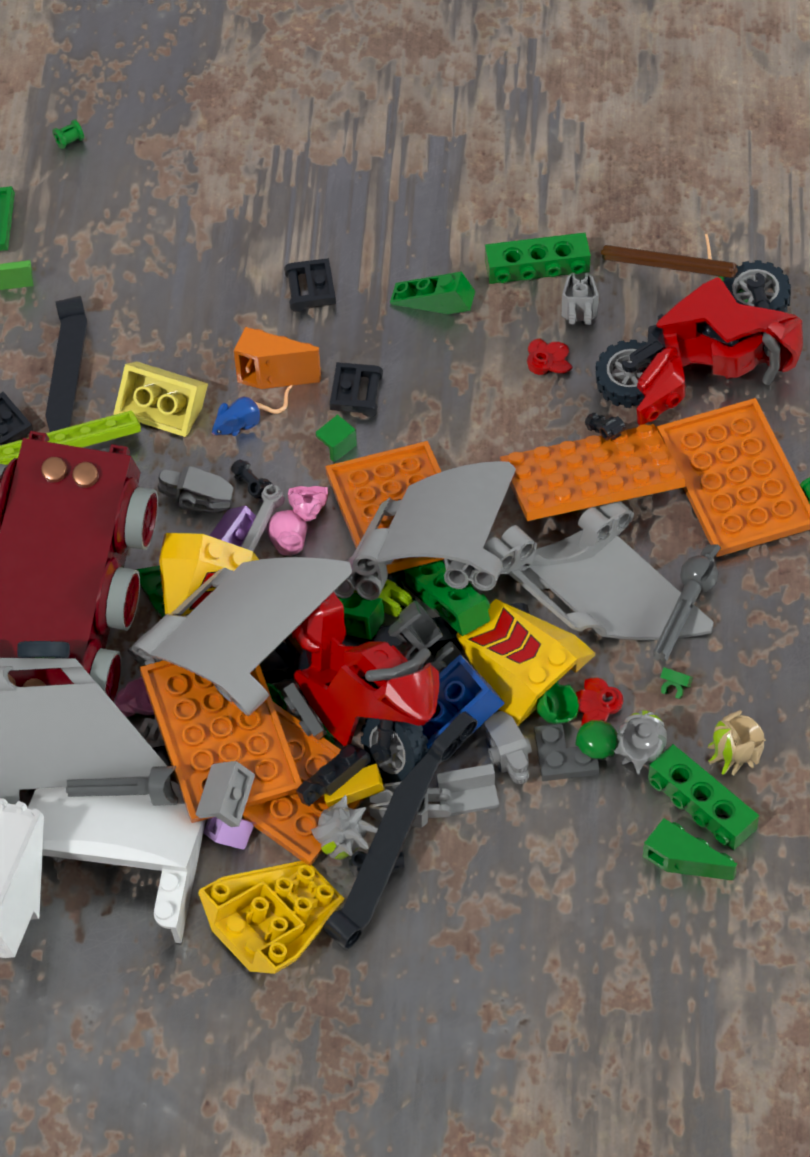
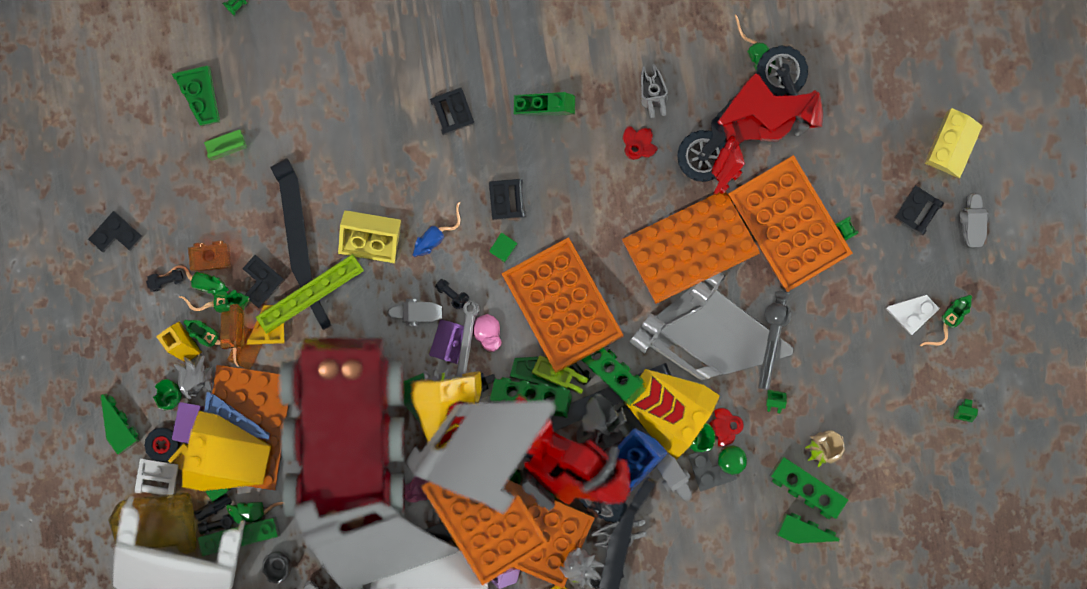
camera: 20 degrees left, 30 degrees up
black bush [17,641,70,658] -> none
dark grey piece [66,766,179,806] -> none
light grey panel [196,761,255,827] -> none
orange slope [234,327,321,389] -> none
bright pink hair [288,486,328,521] -> none
black hinge [296,744,371,807] -> none
yellow slope [324,764,385,807] -> none
light grey panel [334,461,516,600] -> none
light grey panel [436,764,499,816] -> none
green brick [485,232,591,284] -> none
black bar [585,412,626,441] -> none
reddish brown axle [601,245,738,278] -> none
light grey hair [614,710,667,774] -> none

